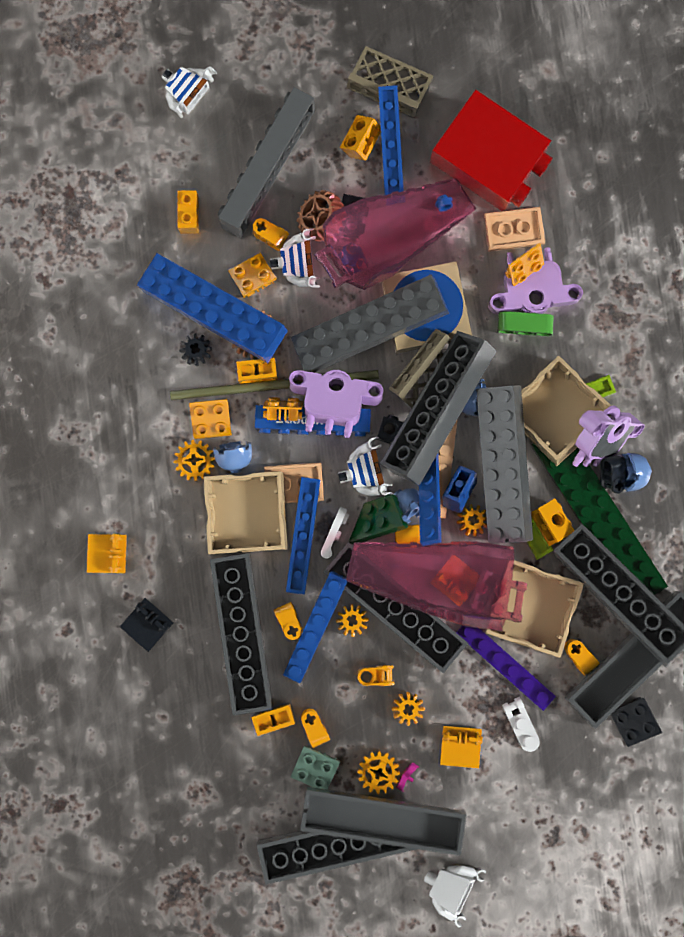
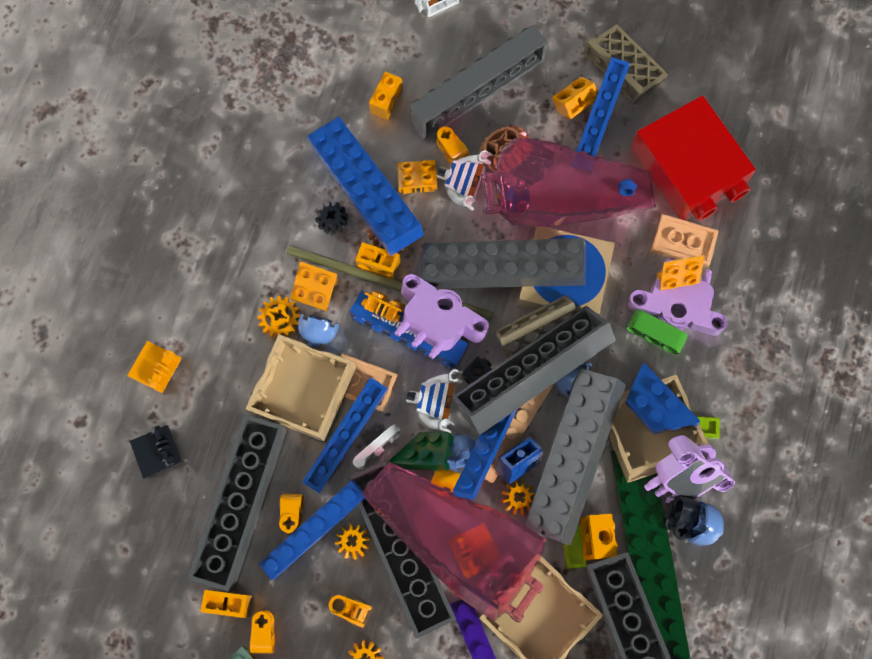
camera: 30 degrees right, 10 degrees down
none -> blue wing [625,363,700,434]

